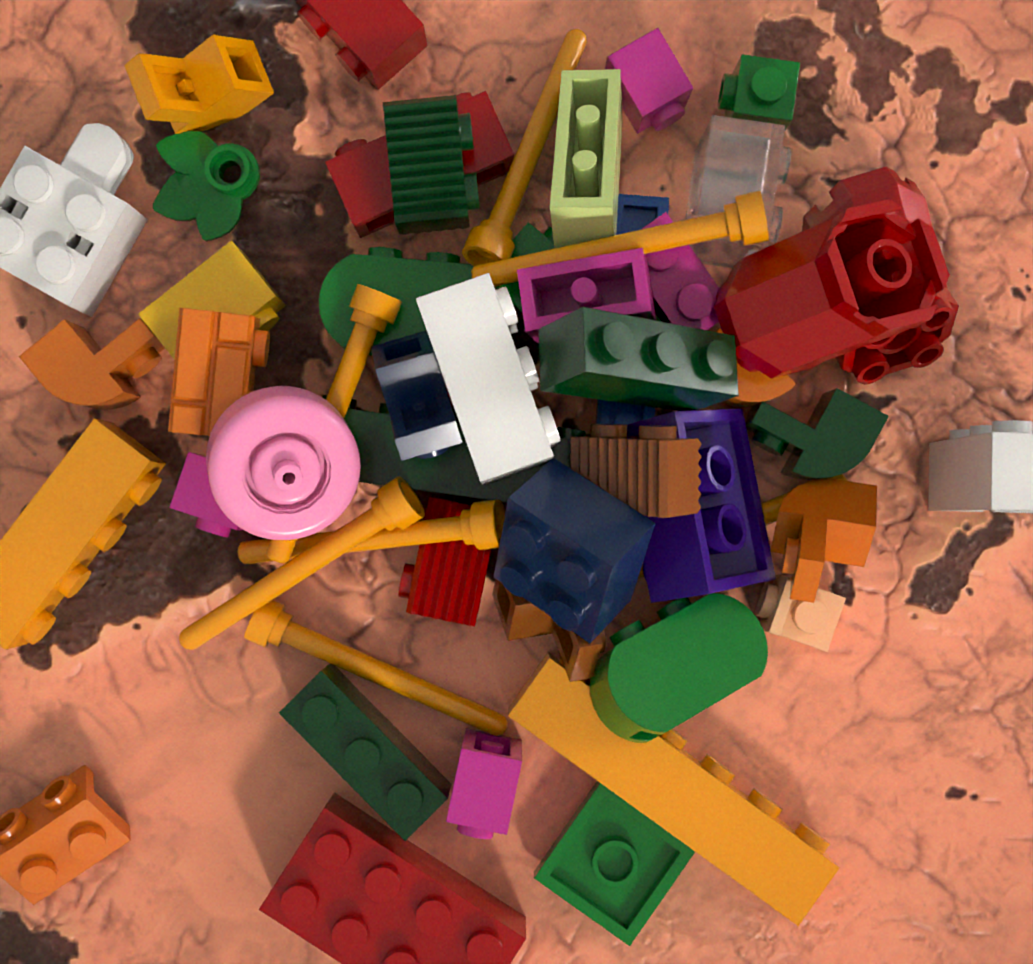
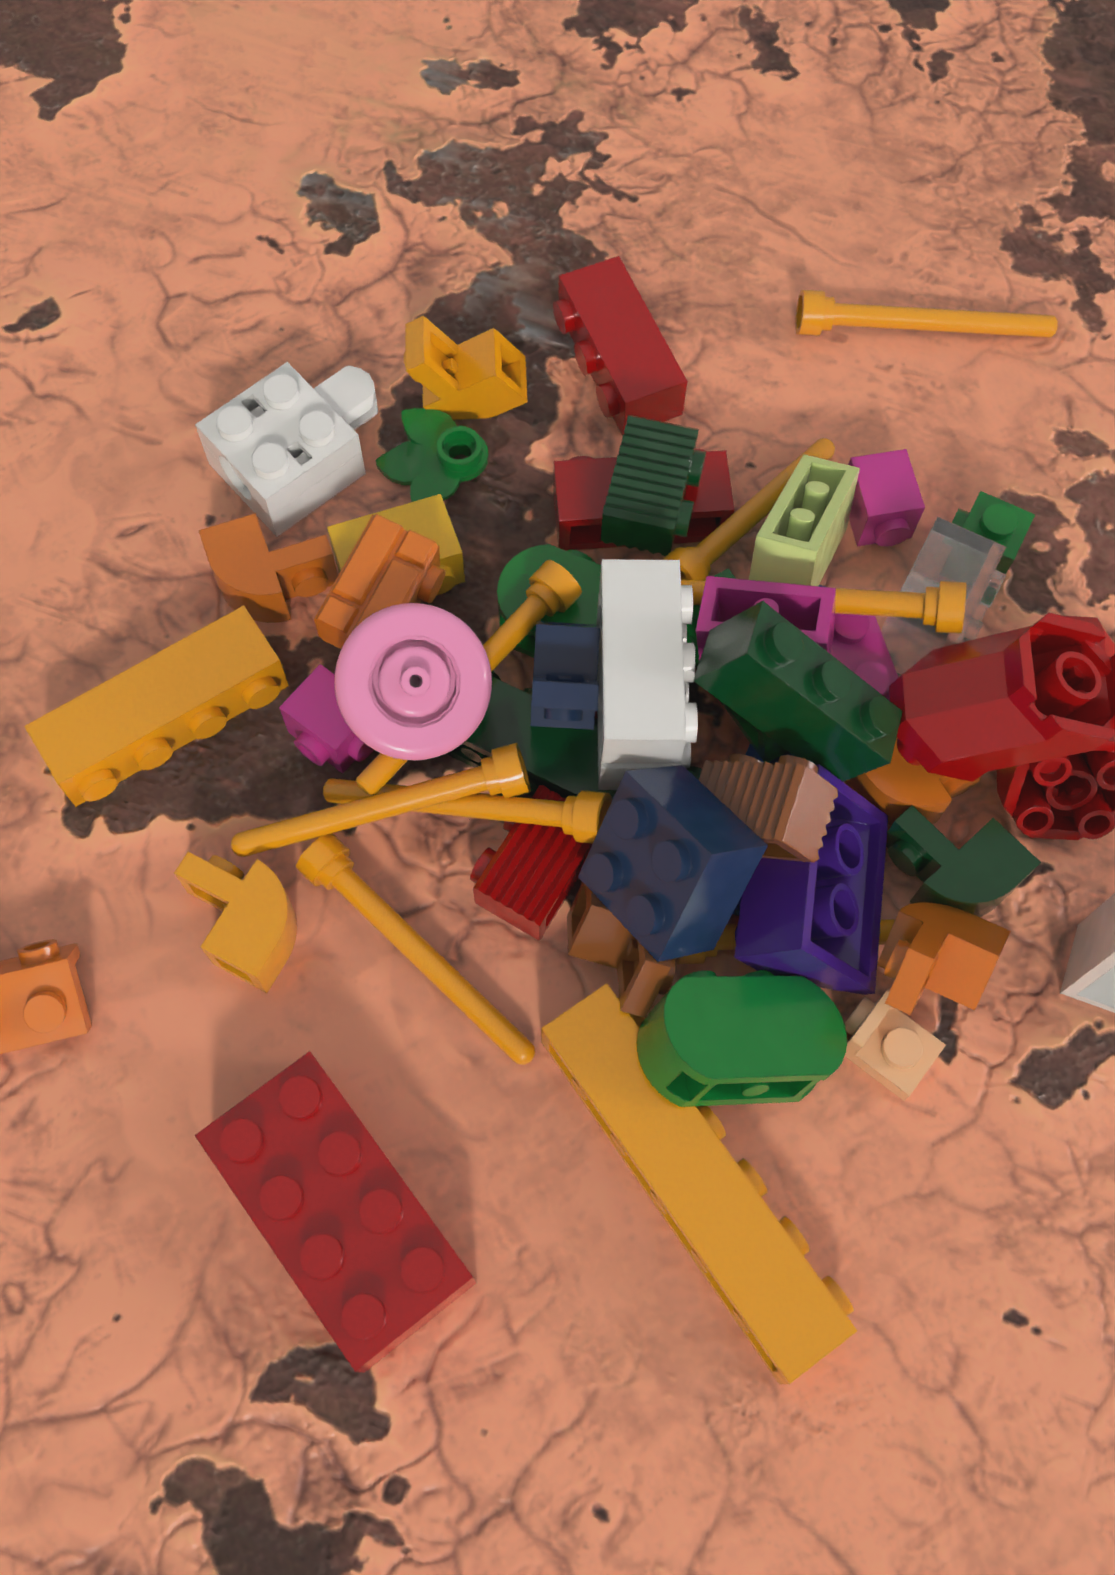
camera: 20 degrees right, 20 degrees down
dark green brick [279,664,451,841] -> none
dark pink brick [446,728,522,839] -> none
green plate [534,781,695,946] -> none
none -> light orange brick [174,851,297,993]

